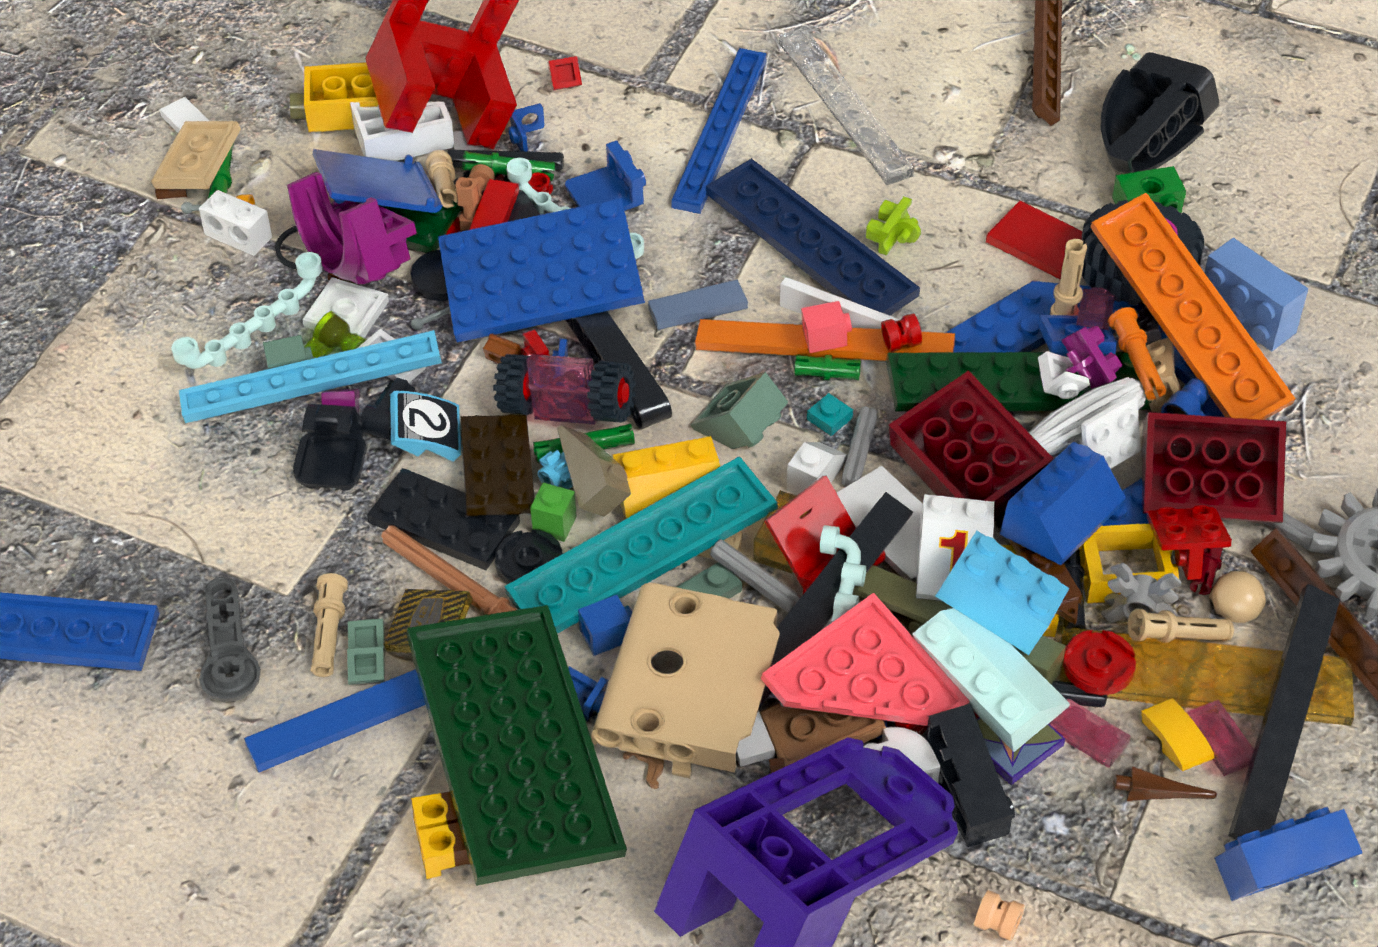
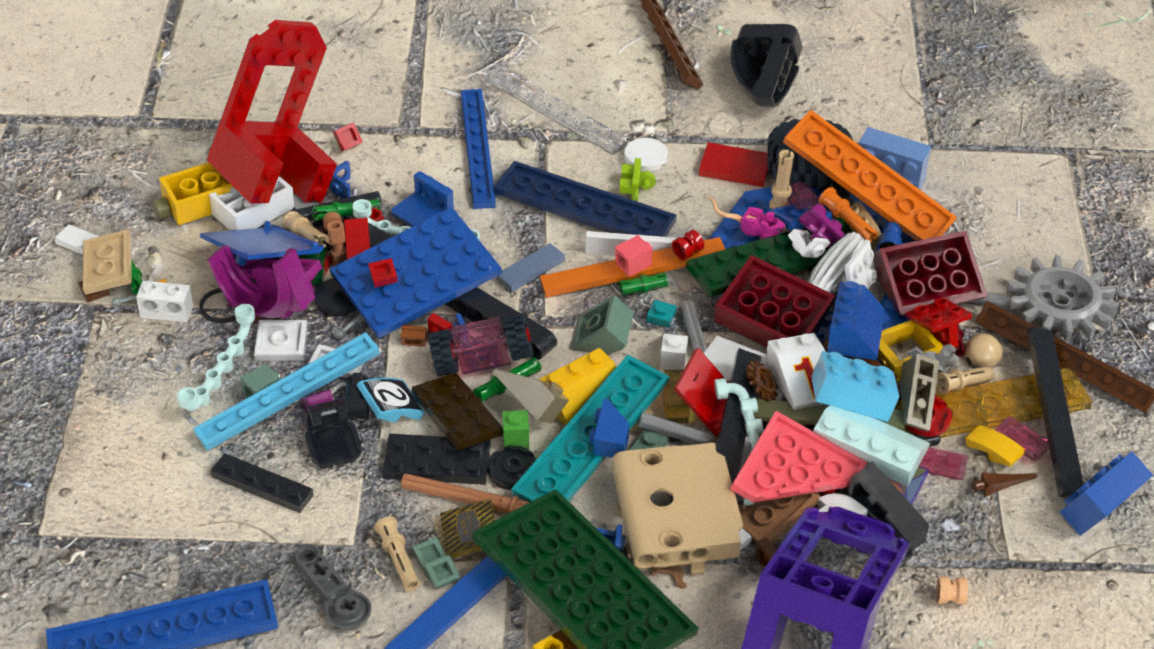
camera: 25 degrees left, 5 degrees down
clear neon green piece [304,311,366,358] -> none
medium azure gear [537,450,573,489] -> none
blue brick [578,595,632,656] -> none
green brick [1112,166,1186,213] -> none
none -> black plate [210,453,314,513]
none -> red plate [368,258,398,288]
none -> blue slope [589,399,629,458]
none -> white tile [624,138,668,172]
none -> dark pink animal [708,196,785,239]
none -> reddish brown gear [747,360,778,402]
none -> dark tan slope [900,354,939,432]

